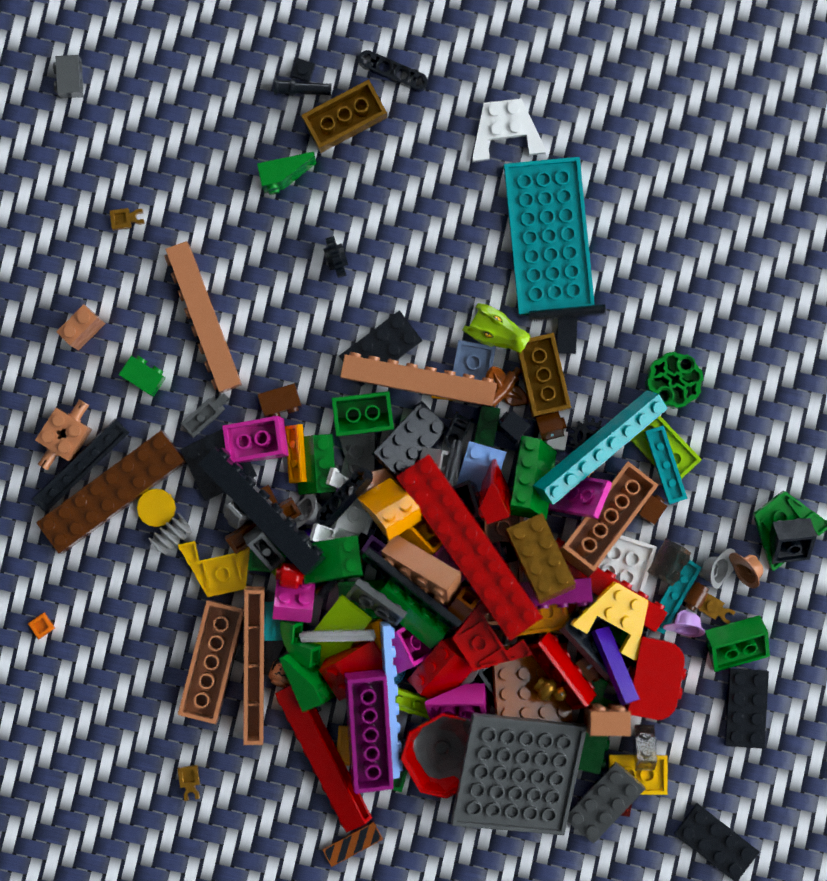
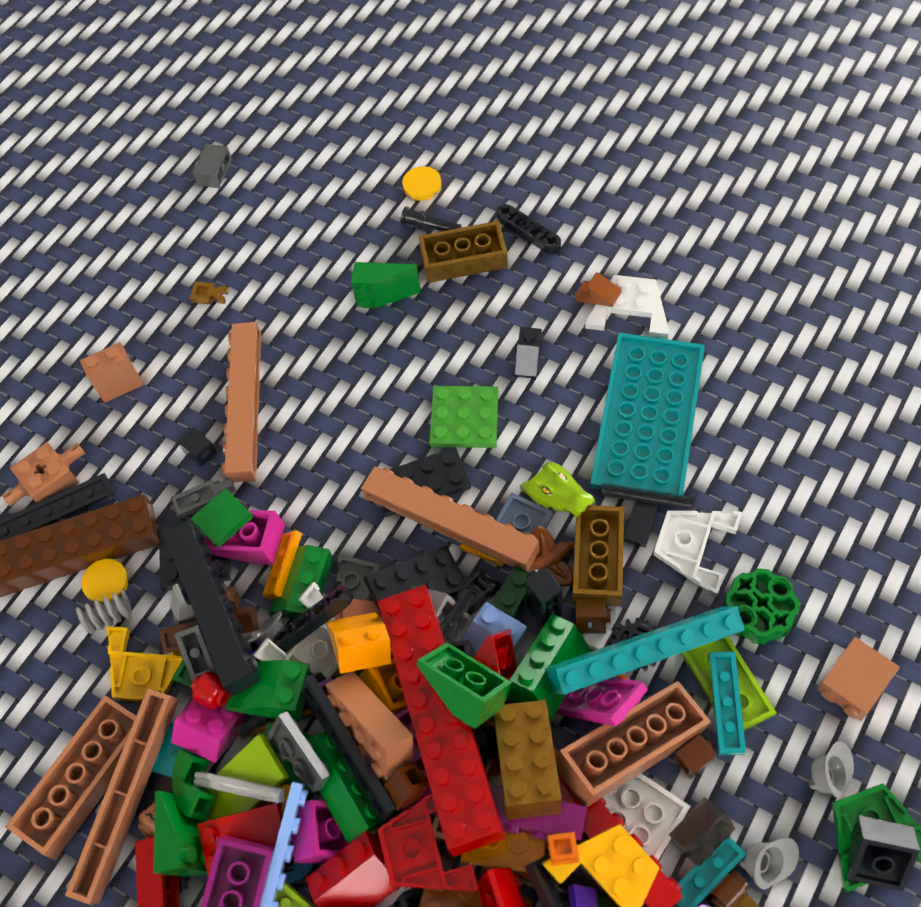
camera: 30 degrees right, 25 degrees down
green brick [119,356,166,397] -> none
reddish brown brick [258,383,302,418] -> none
black plate [291,58,316,83] -> none
black gear [323,236,348,278] -> none
green slope [332,391,394,437] -> none
nougat piece [729,553,764,589] -> none
none -> black brick [178,427,217,467]
none -> green tile [190,488,253,548]
none -> yellow tile [402,166,442,201]
none -> green slope [416,642,512,729]
none -> bright green plate [429,386,499,448]
none -> slope [515,327,542,379]
none -> orange tile [547,832,579,866]
none -> dark orange slope [575,272,622,307]
none -> white wing [653,511,742,597]
none -> light grey piece [809,741,854,799]
none -> nougat brick [817,637,900,721]

